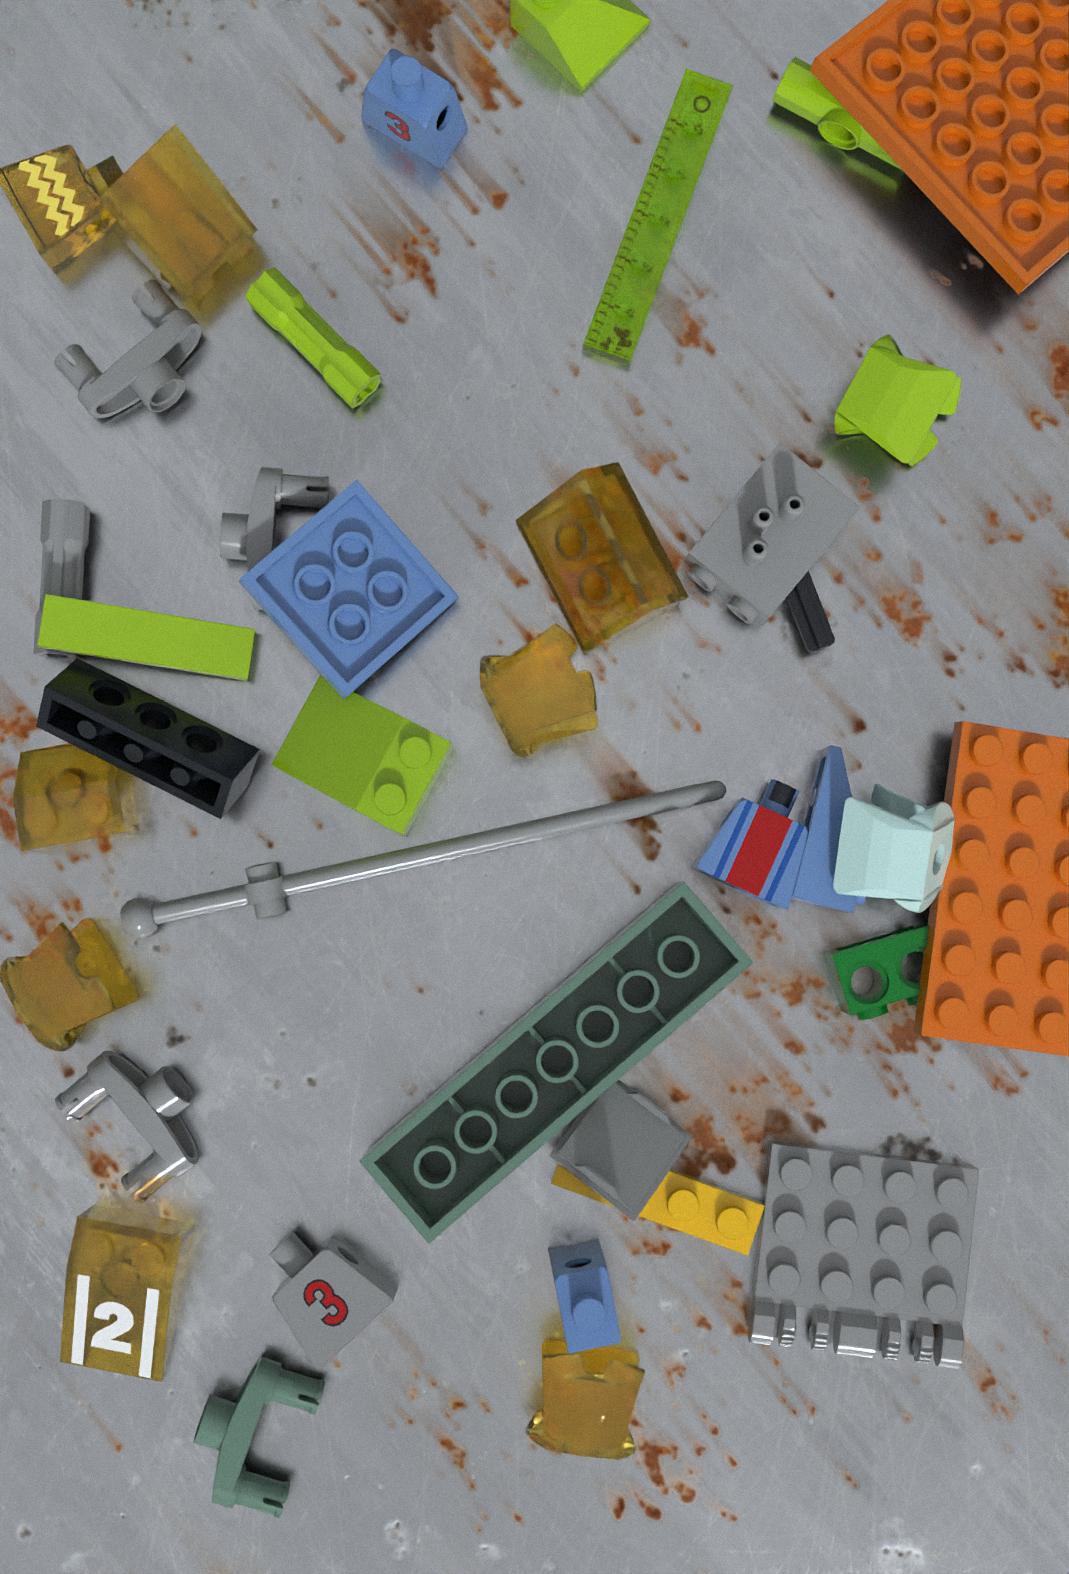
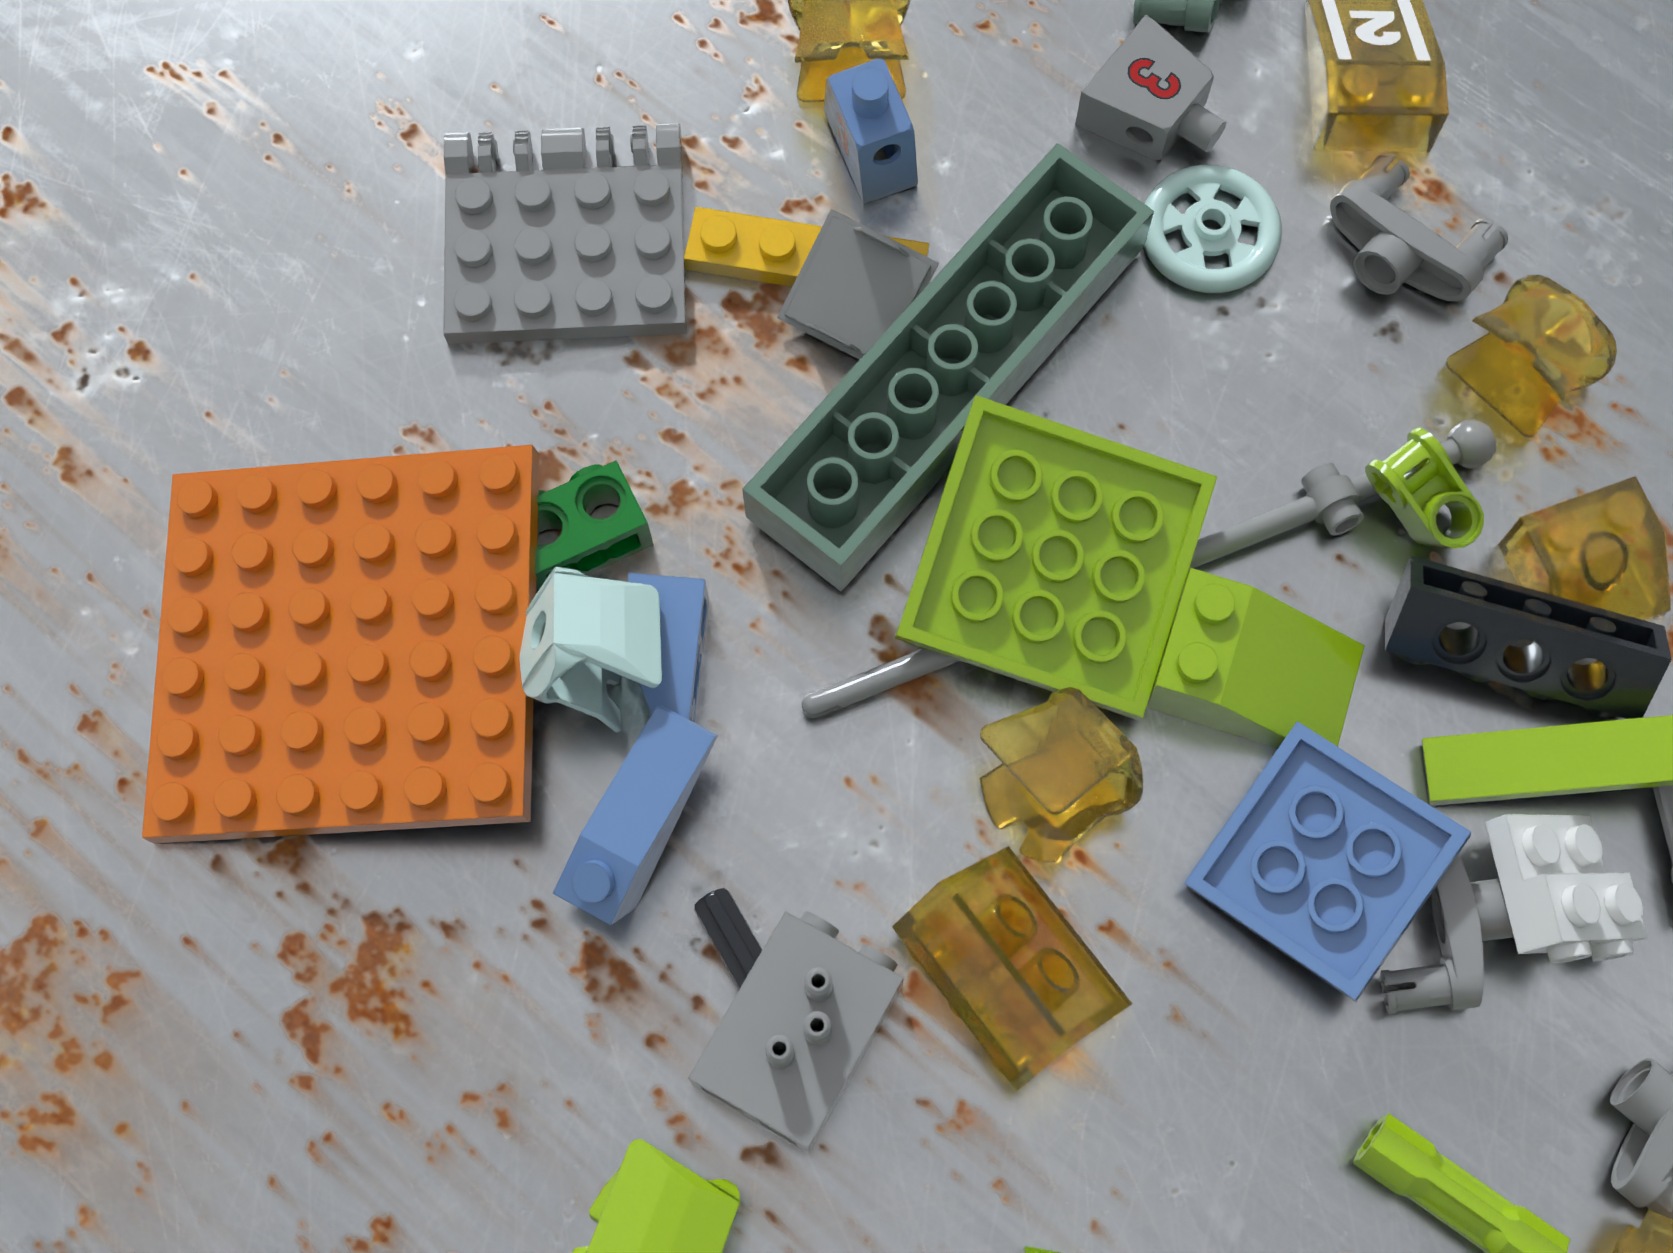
camera: 170 degrees right, 15 degrees down
torso [692,779,809,910] -> none
none -> medium blue slope [553,705,718,926]
none -> lime plate [894,395,1218,720]
none -> light aqua plate [1144,165,1282,293]
none -> lime piece [1365,427,1484,548]
none -> white plate [1485,814,1647,964]

